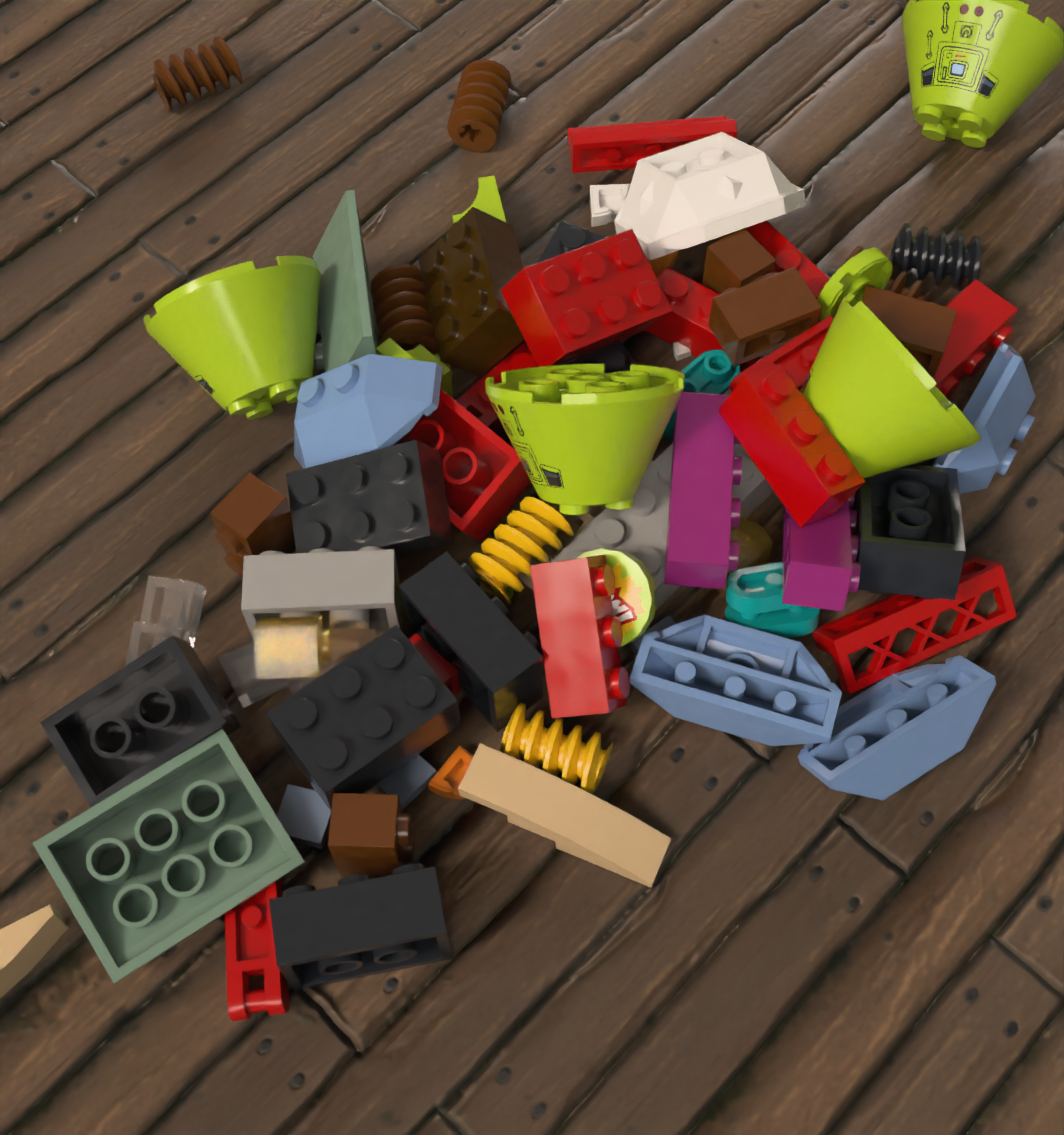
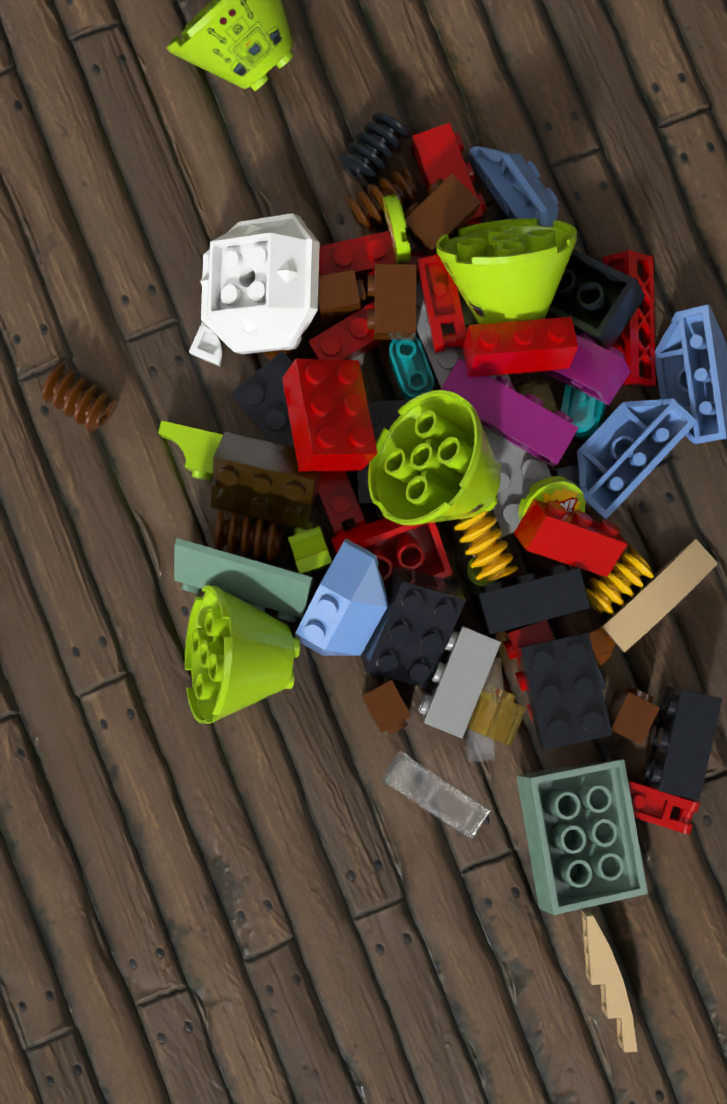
camera: 65 degrees left, 25 degrees up
black brick [40,636,242,808] -> none
sand blue tile [277,784,331,849] -> none
red fence [567,116,737,173] -> none

